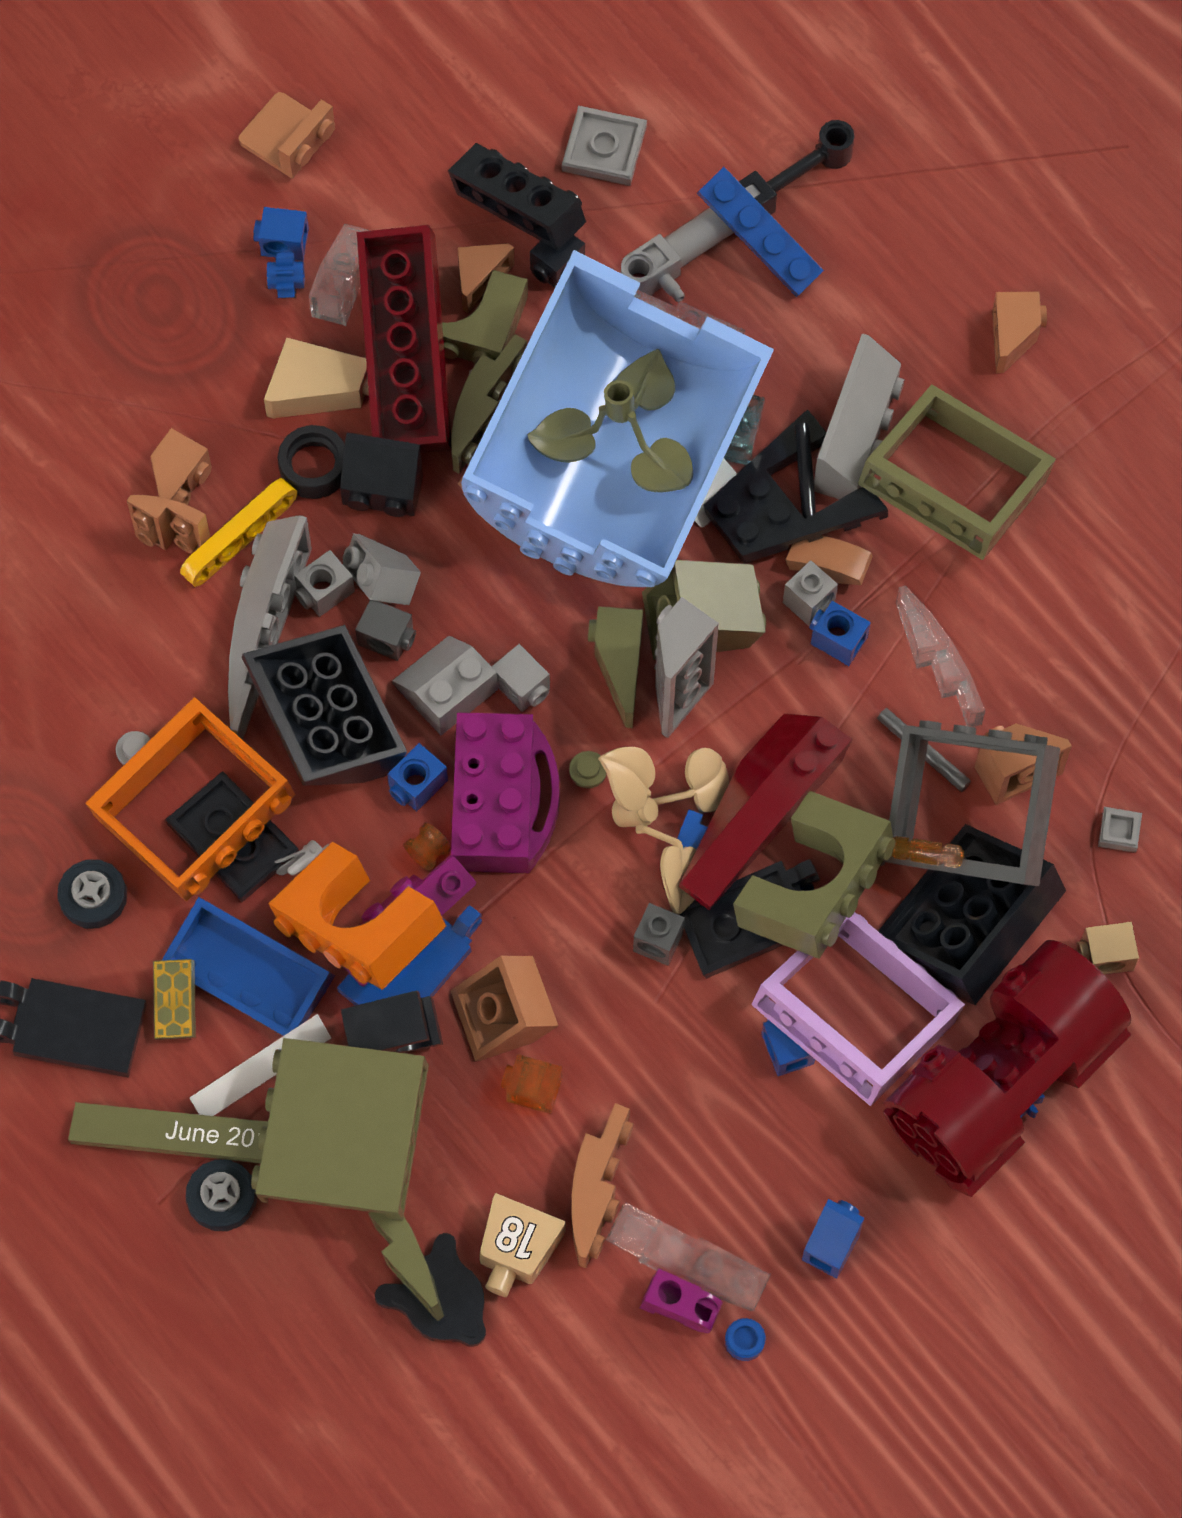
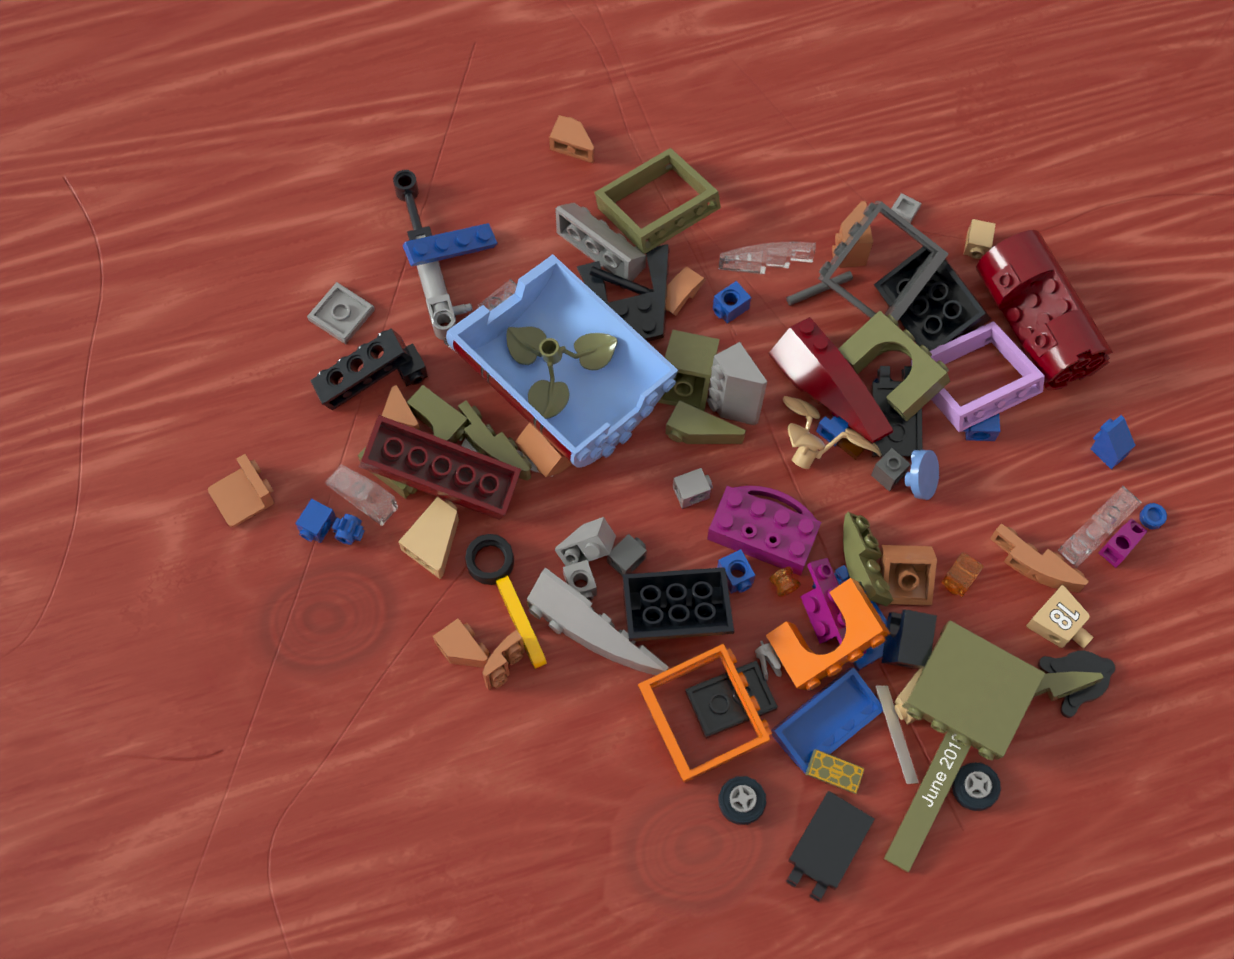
camera: 70 degrees left, 0 degrees up
light grey plate [116,731,150,765] -> none
black slope [340,432,423,517] -> none
light grey slope [392,636,498,735] -> none
olive plate [569,751,607,788] -> none
light grey brick [783,560,838,626] -> none
clear orange axle [892,836,964,868] -> none
none -> olive slope [843,512,893,606]
none -> medium blue tile [905,450,939,500]

